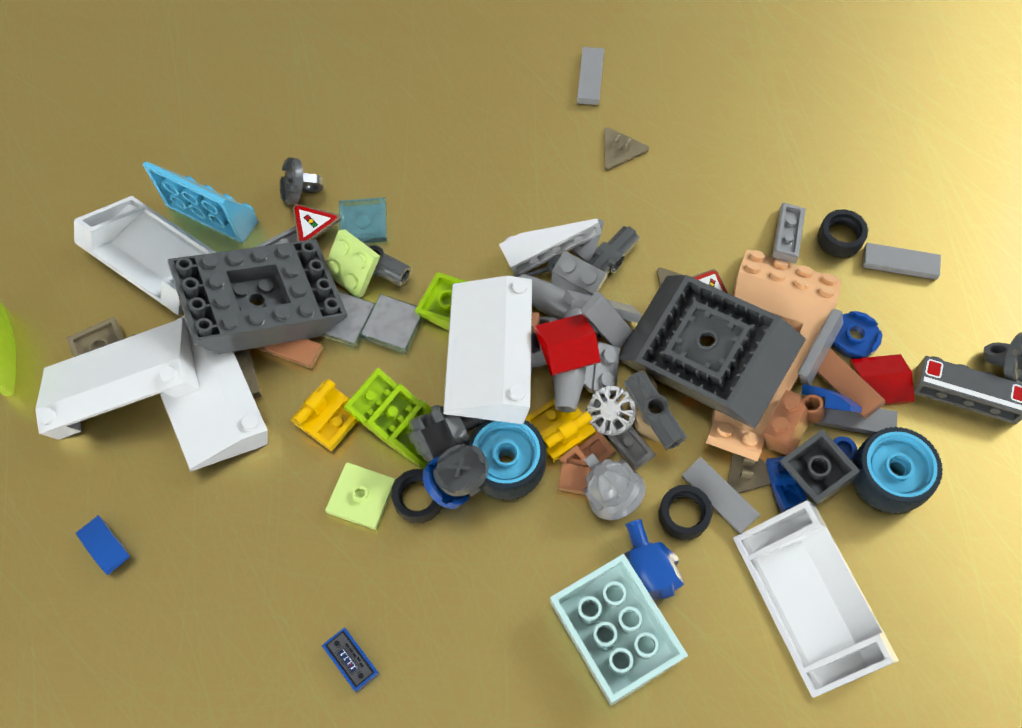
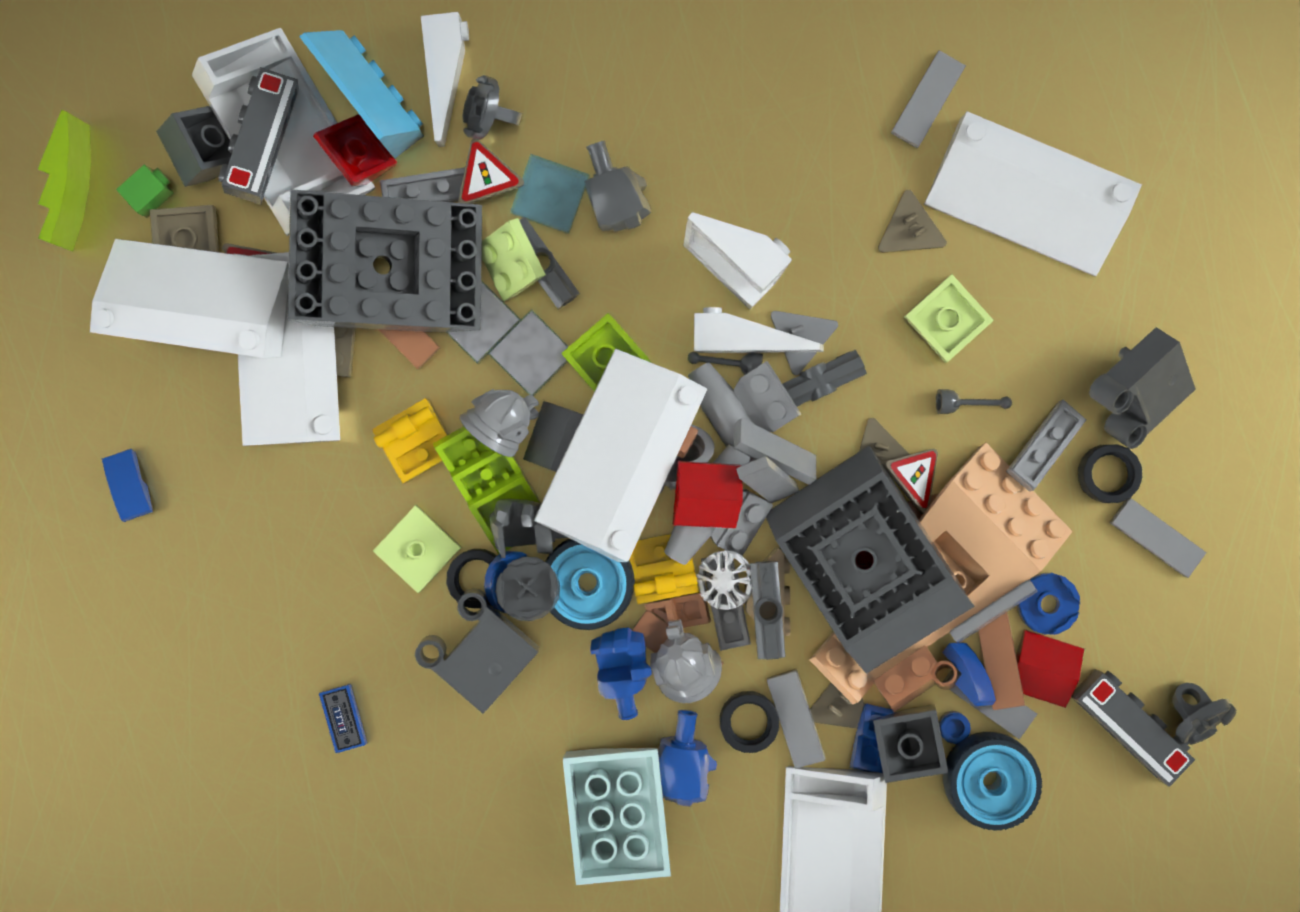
camera: 20 degrees right, 25 degrees up
none -> bright green brick [116,165,174,218]
none -> dark grey slope [156,106,232,187]
none -> dark grey brick [219,67,299,205]
none -> red slope [313,114,397,186]
none -> dark grey piece [415,588,539,714]
none -> white slope [421,12,469,147]
none -> light grey helmet [460,389,539,457]
none -> dark grey slope [523,401,584,472]
none -> dark grey piece [584,140,651,232]
none -> blue piece [590,628,652,720]
none -> white slope [683,212,792,309]
none -> yellowish green plate [904,274,994,363]
none -> white slope [924,111,1142,276]
none -> dark grey hinge [936,389,1012,414]
none -> dark grey piece [1089,327,1196,449]

